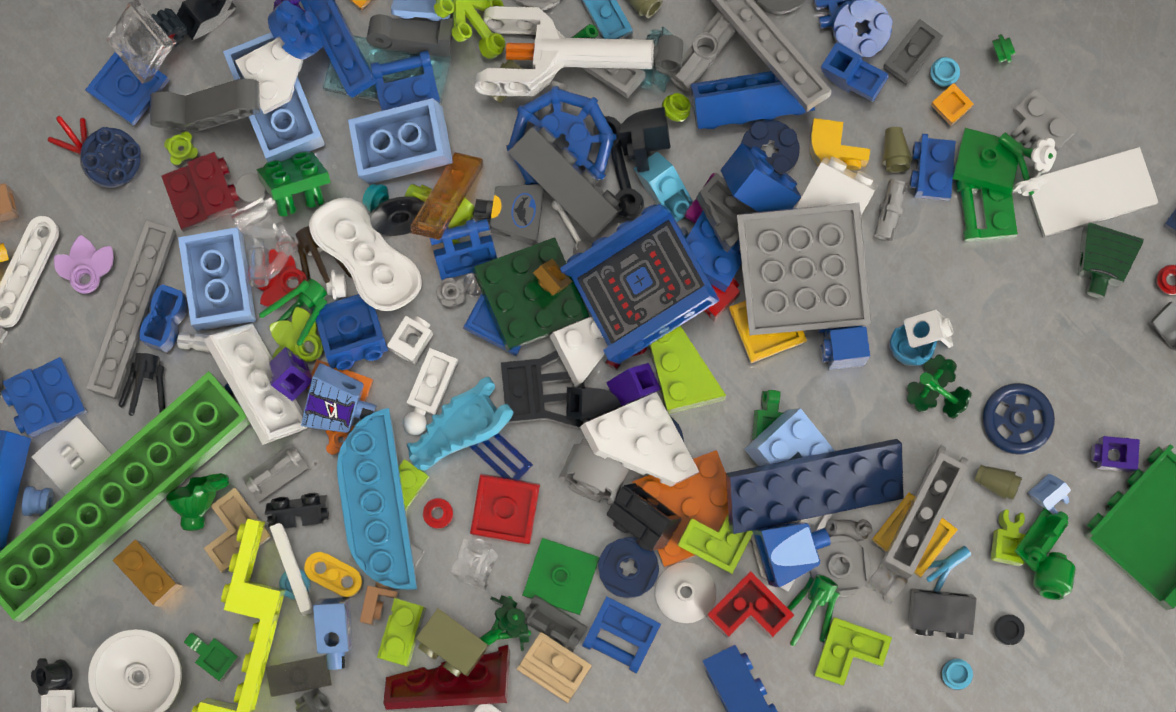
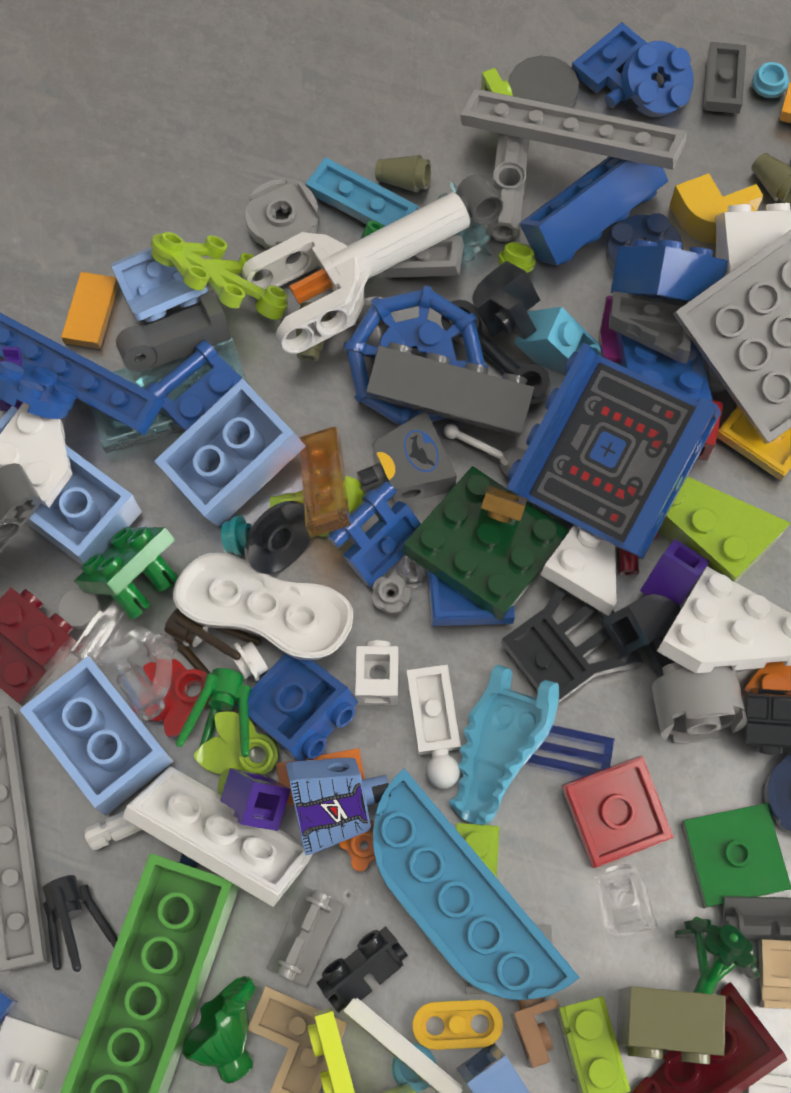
camera: 30 degrees left, 10 degrees down
blue brick [139,284,188,353] -> none
red plate [423,498,453,529] -> none
blue brick [821,43,889,102] -> none

